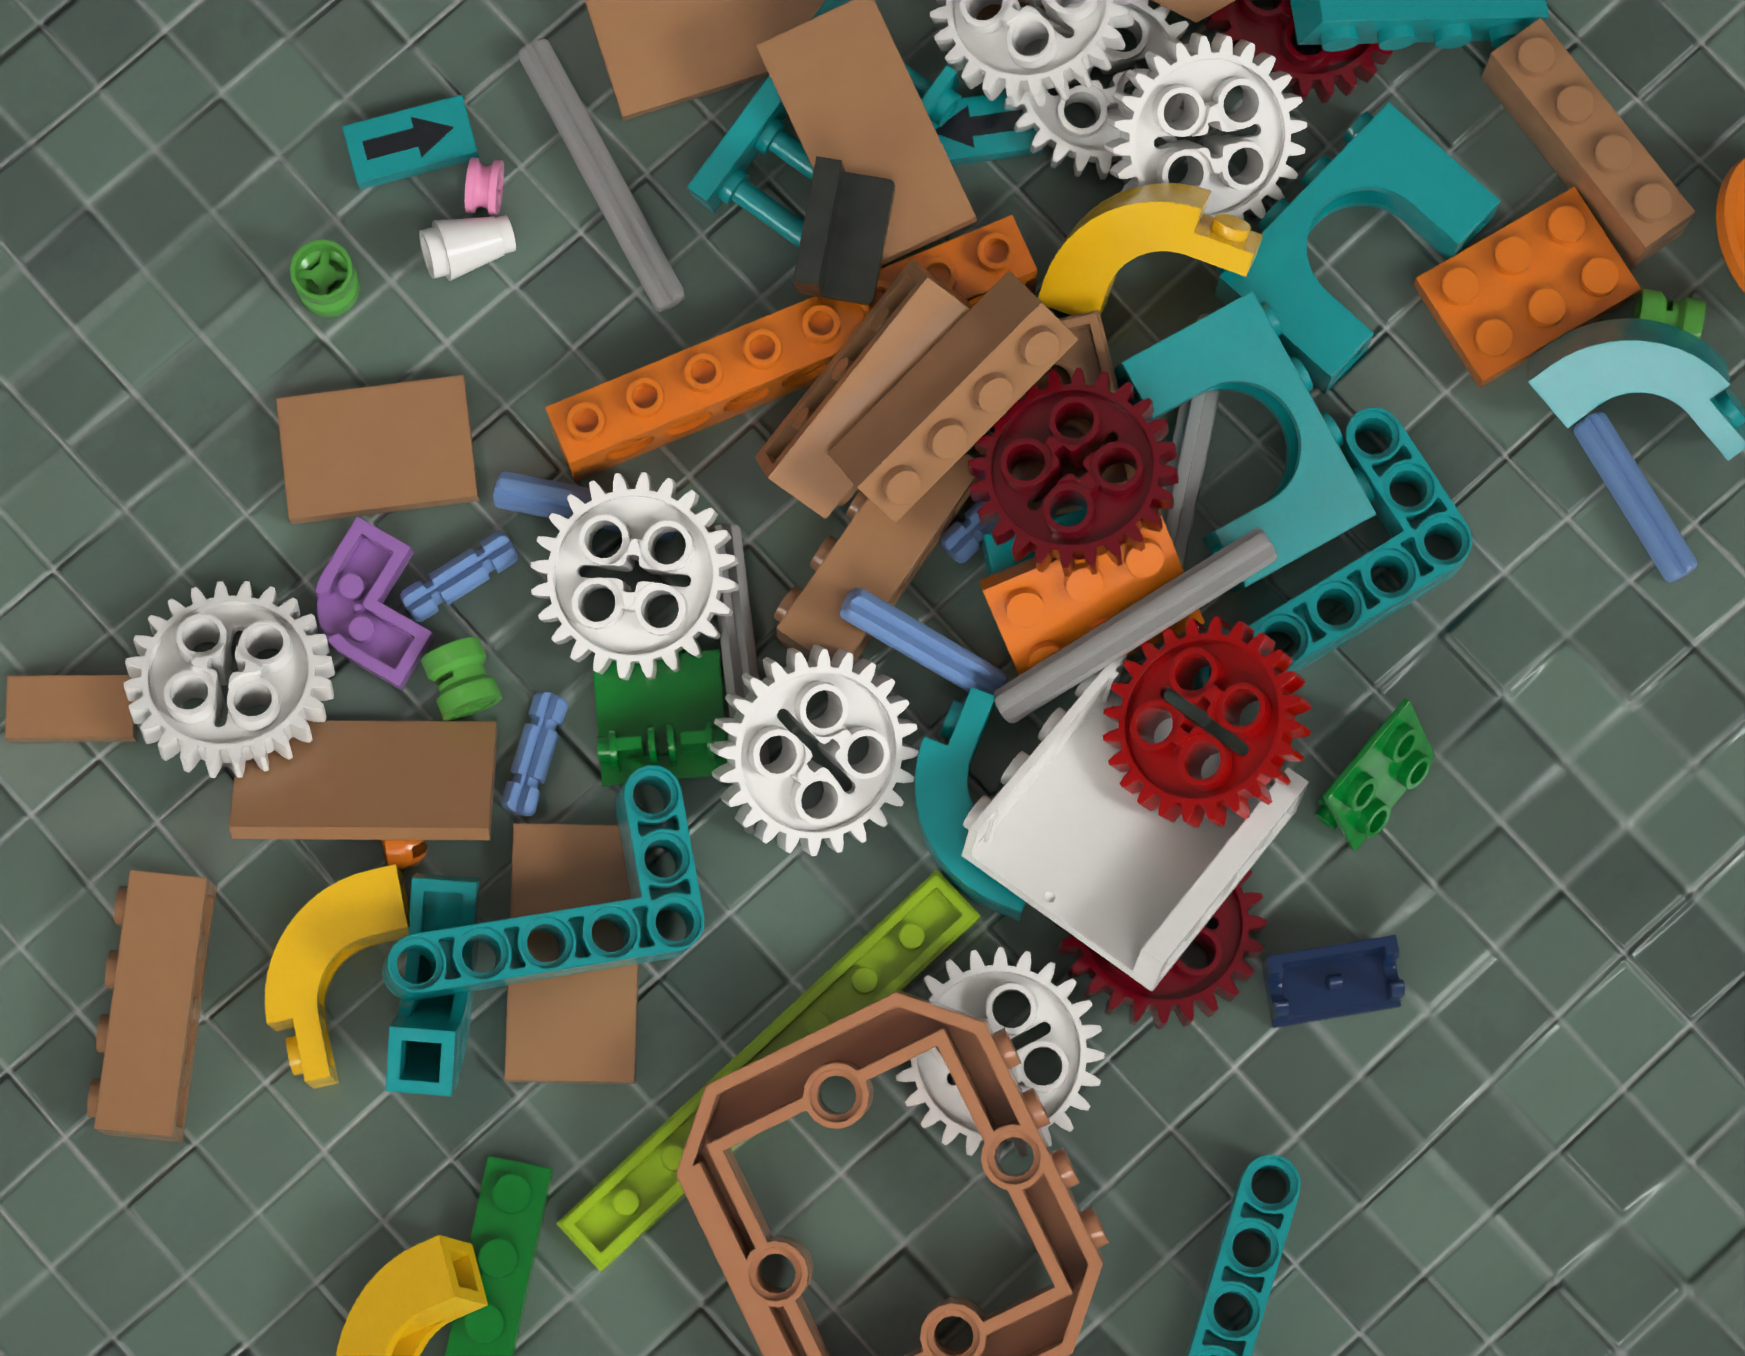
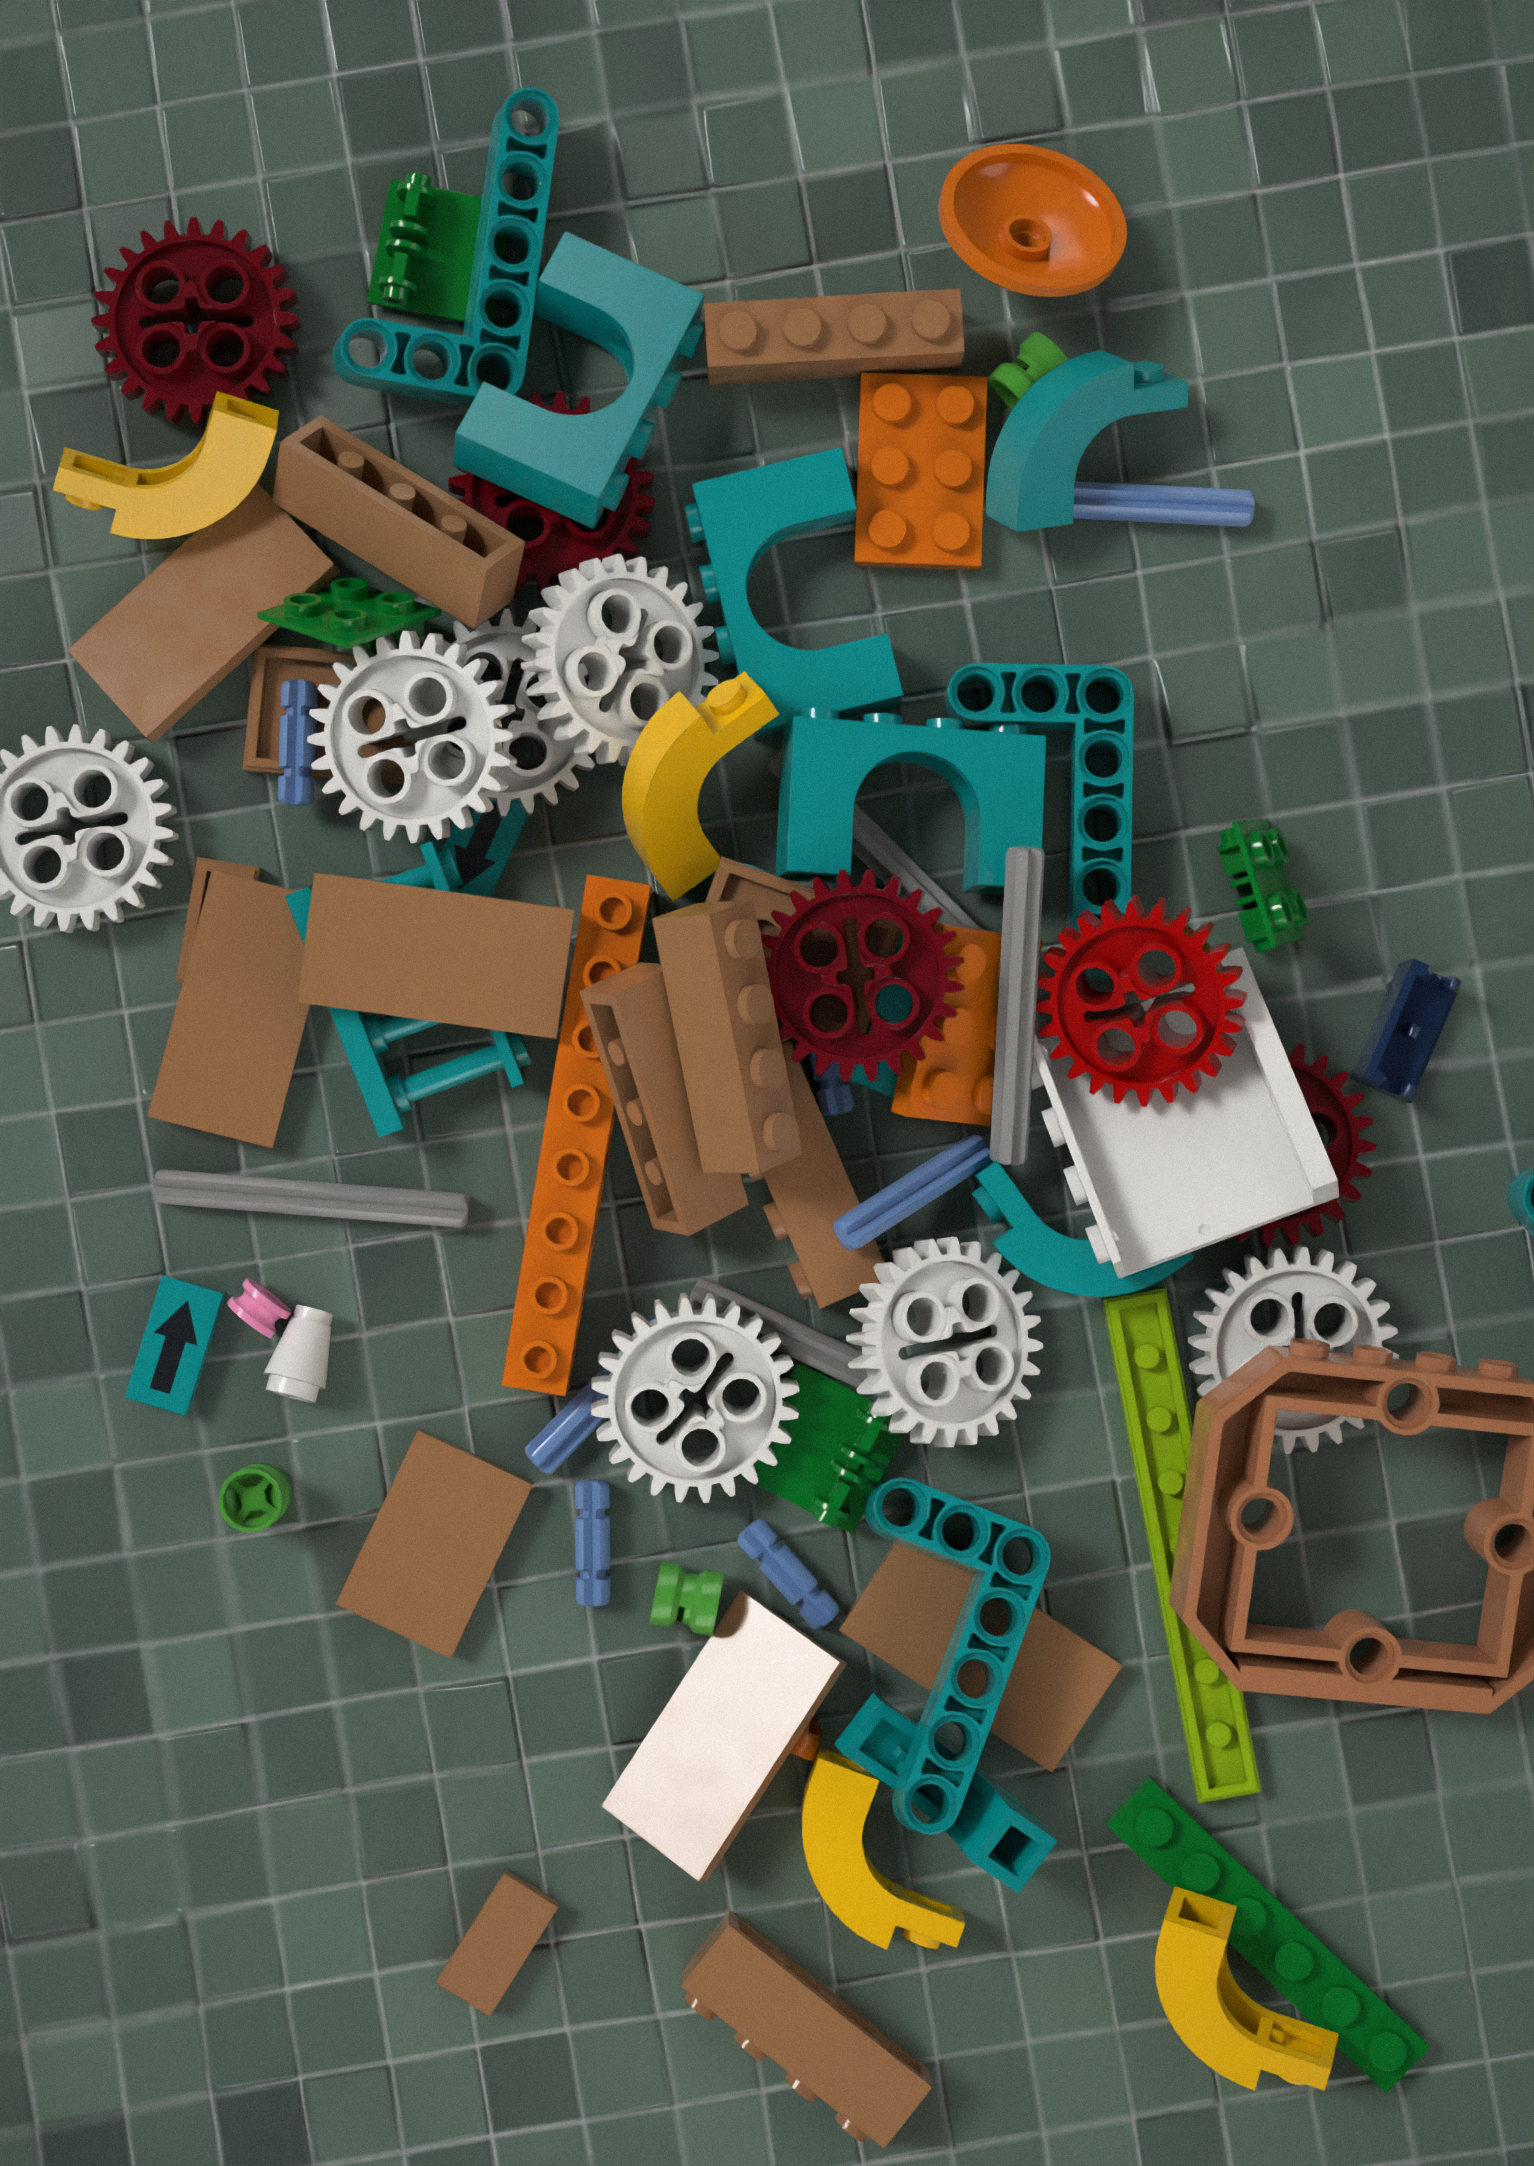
camera: 60 degrees left, 10 degrees up
white gear [124,581,335,778] -> none
medium lavender plate [315,517,435,691] -> none
pearl dark grey panel [793,156,895,305] -> none

